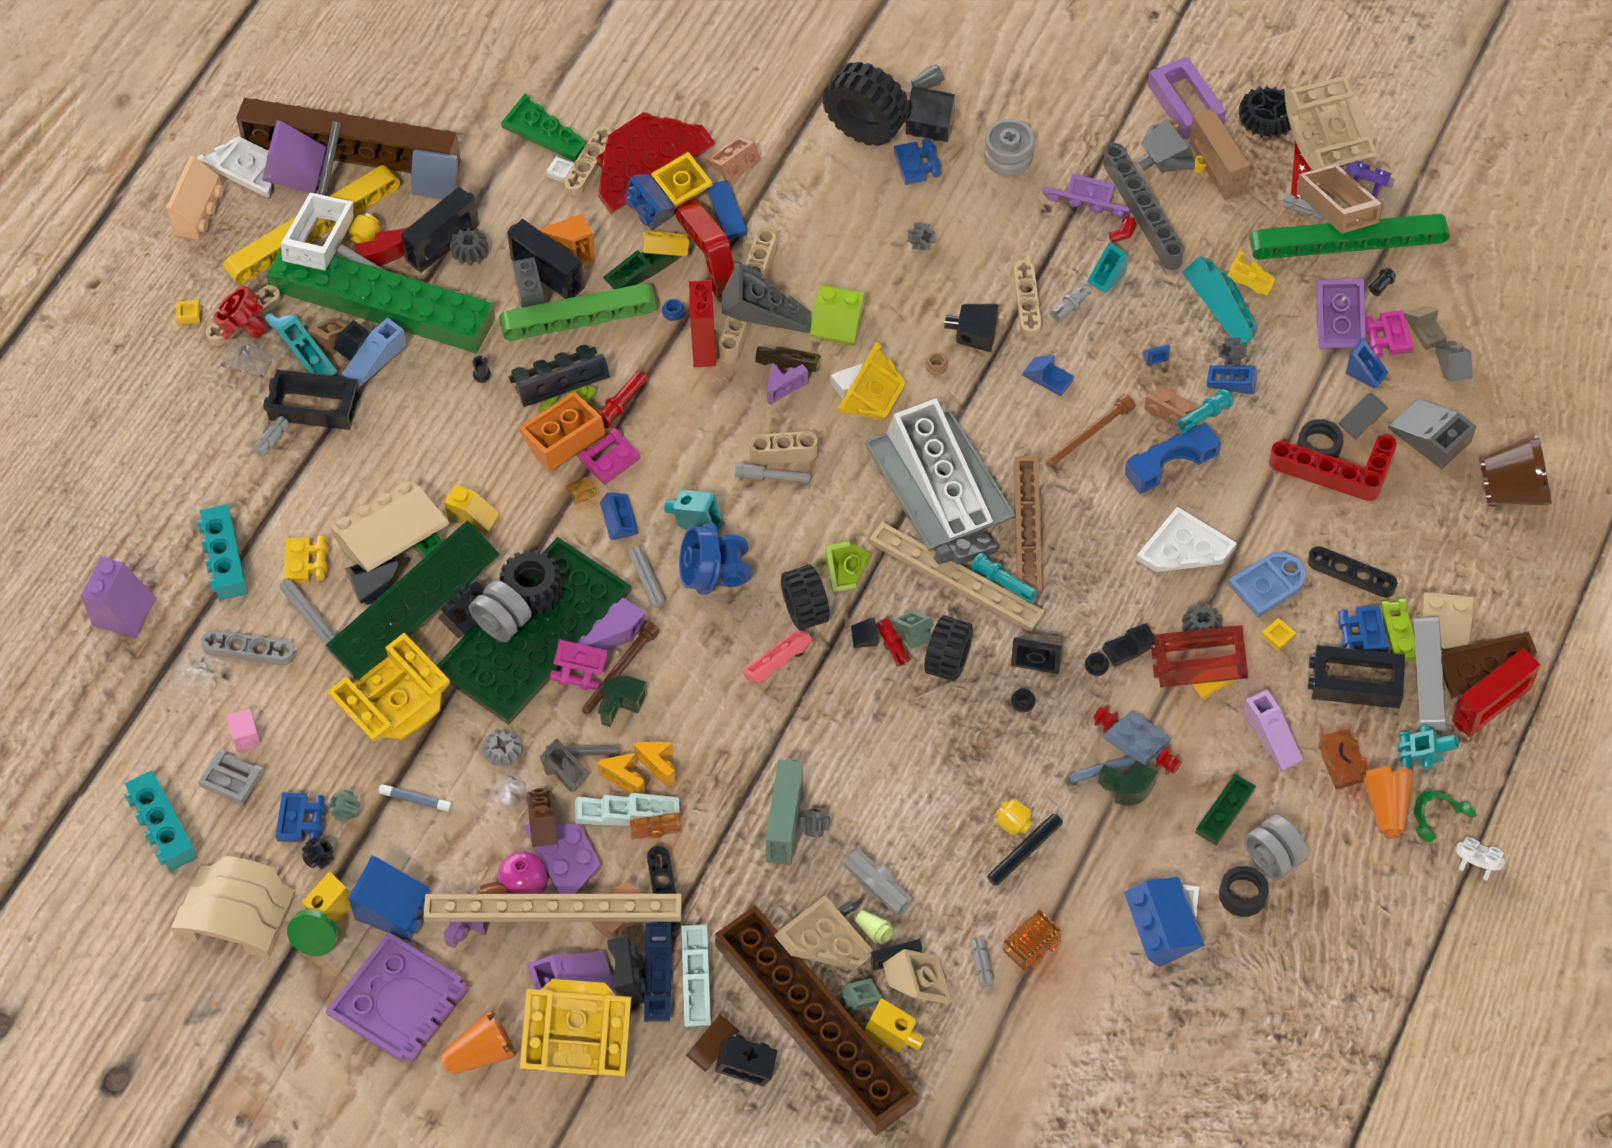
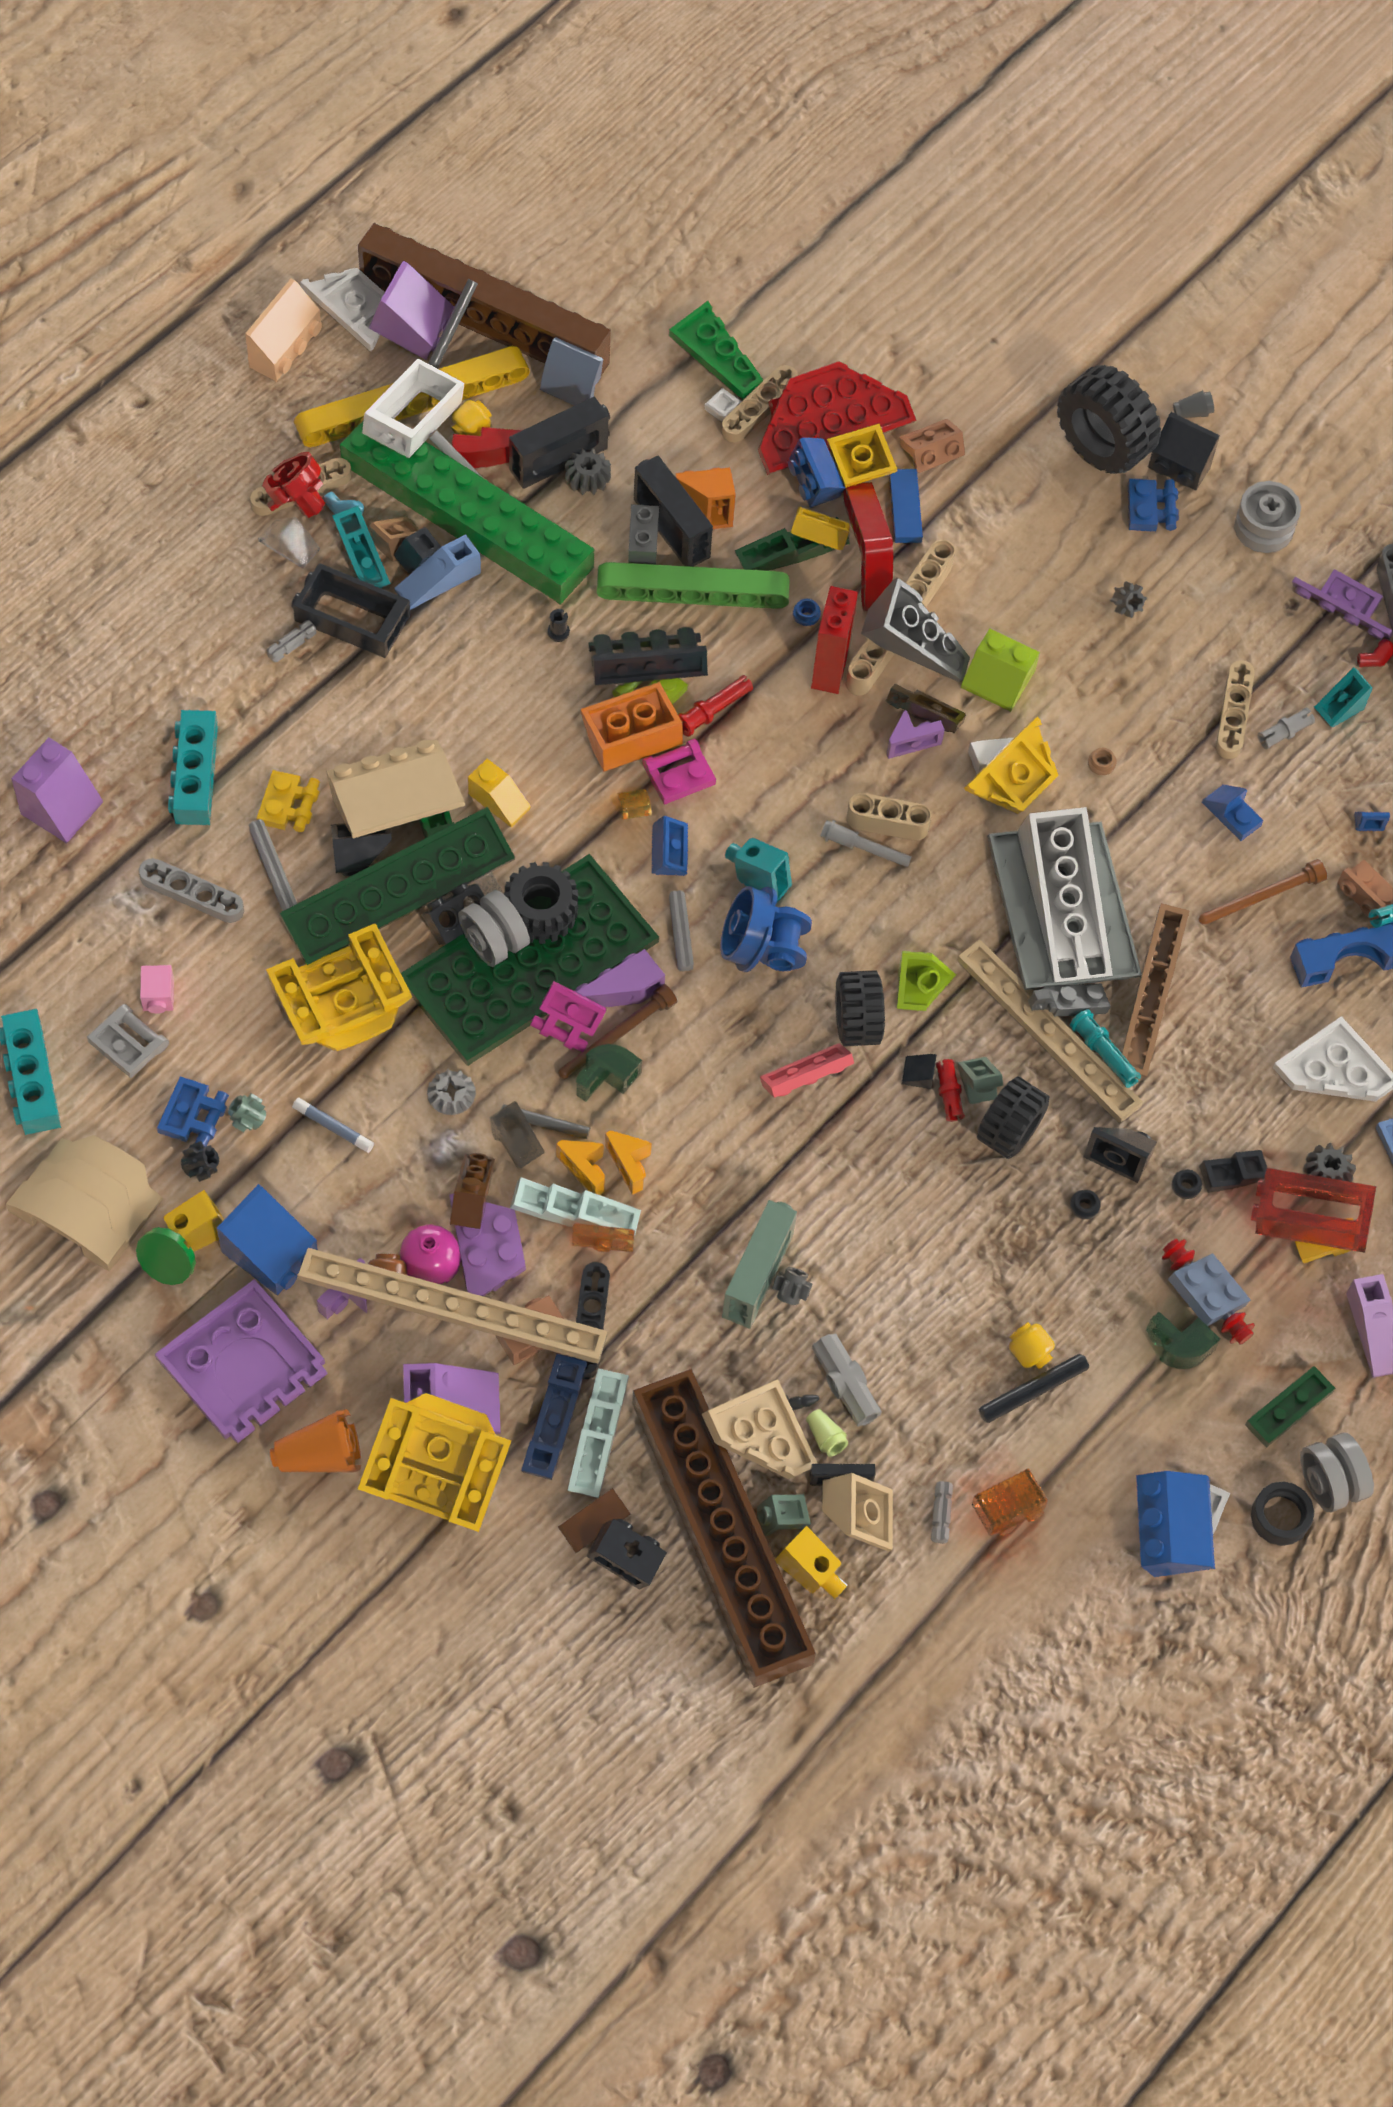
camera: 10 degrees right, 5 degrees up
yellow tile [176,300,201,325] -> none
black brick [607,936,648,1006] -> none
black torso [944,304,999,352] -> none
sand blue bar [1068,756,1138,784] -> none

